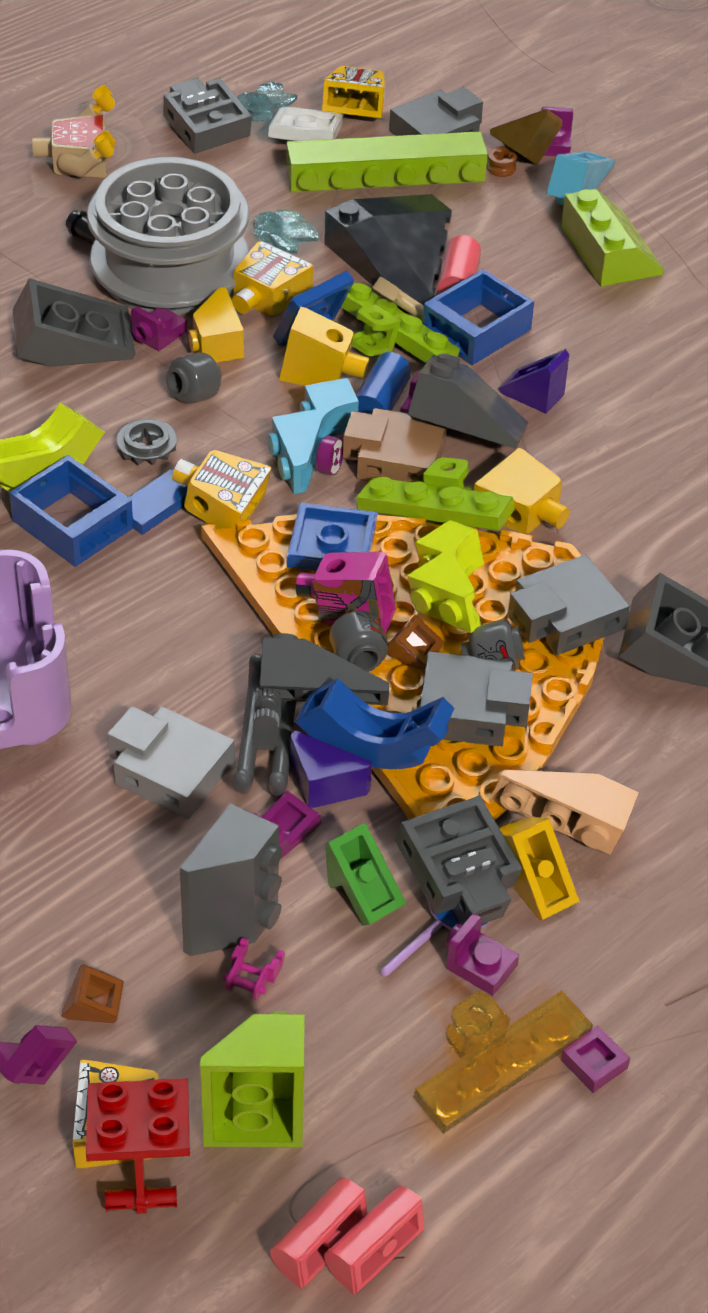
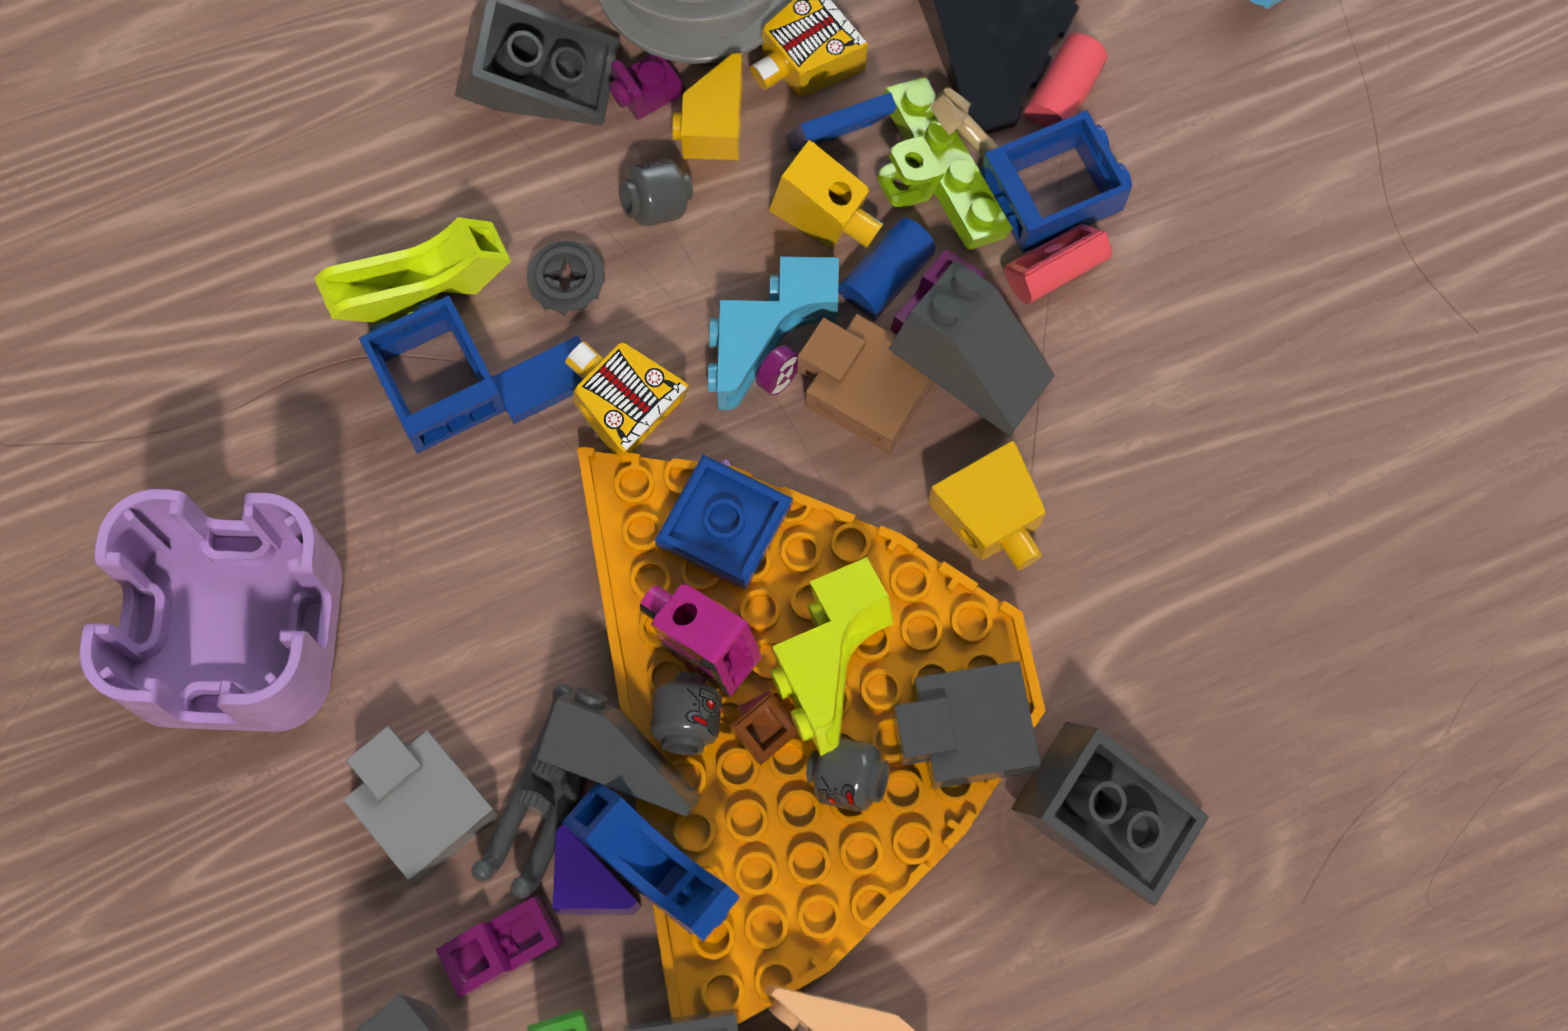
camera: 20 degrees right, 25 degrees up
lime plate [356,457,515,531] -> none
piece [420,651,533,747] -> none
dark purple slope [498,349,570,414] -> none
lime slope [561,189,664,287] -> none
none -> coral brick [1003,223,1112,305]

